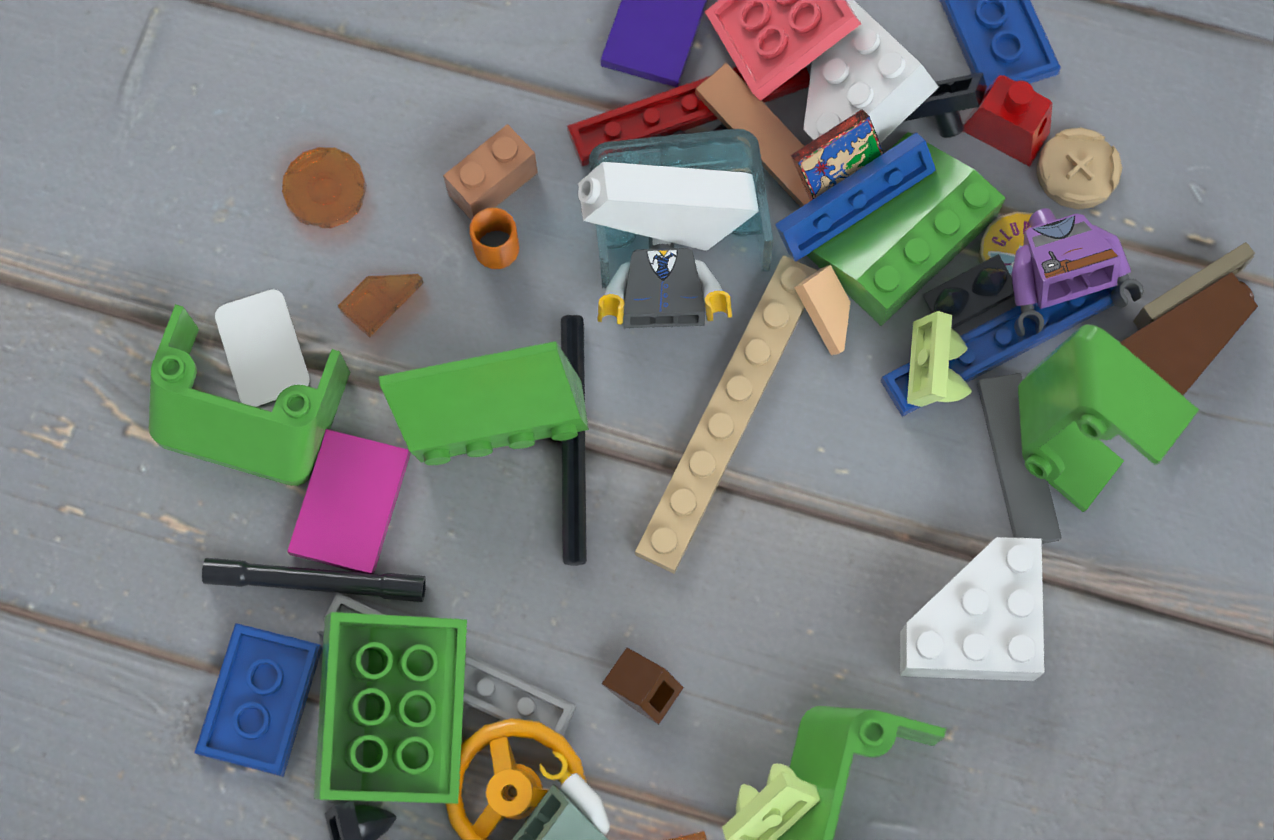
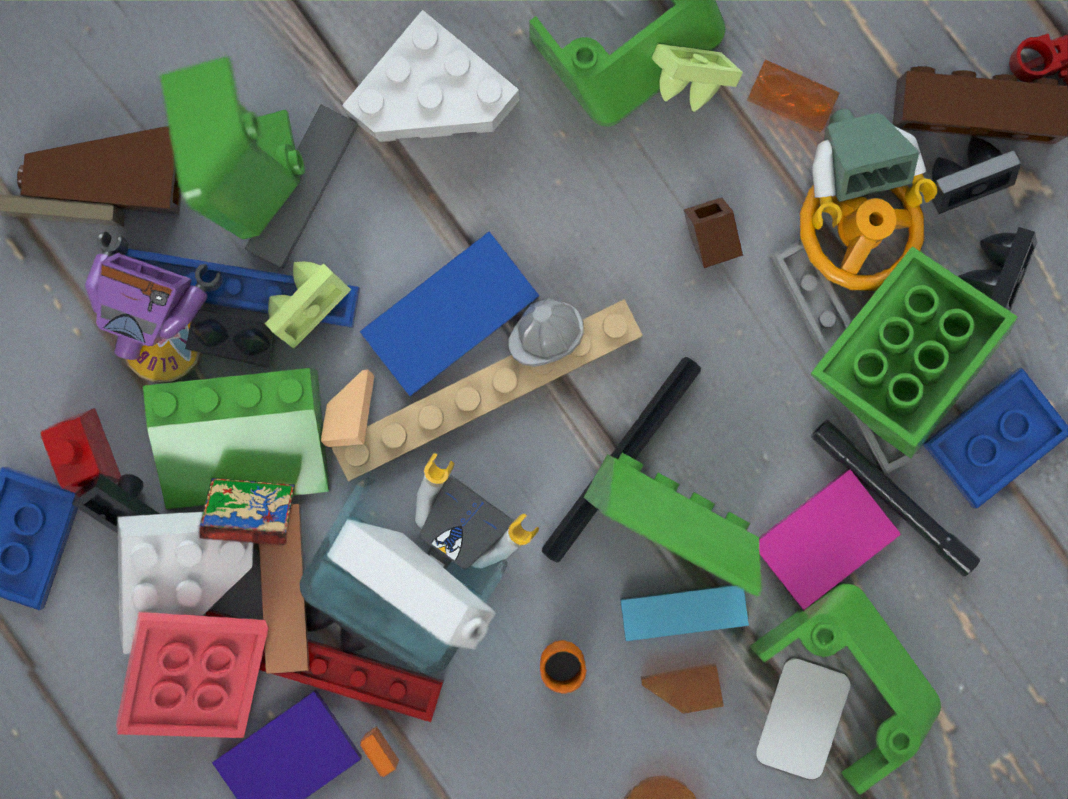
camera: 140 degrees left, 15 degrees up
nougat brick [443,124,538,220] -> none
blue plate [775,132,936,261] -> none
tan tile [1036,127,1122,210] -> none
none -> blue tile [359,231,540,397]
none -> orange tile [360,726,399,777]
none -> light grey piece [509,298,584,367]
none -> medium azure tile [620,584,749,641]

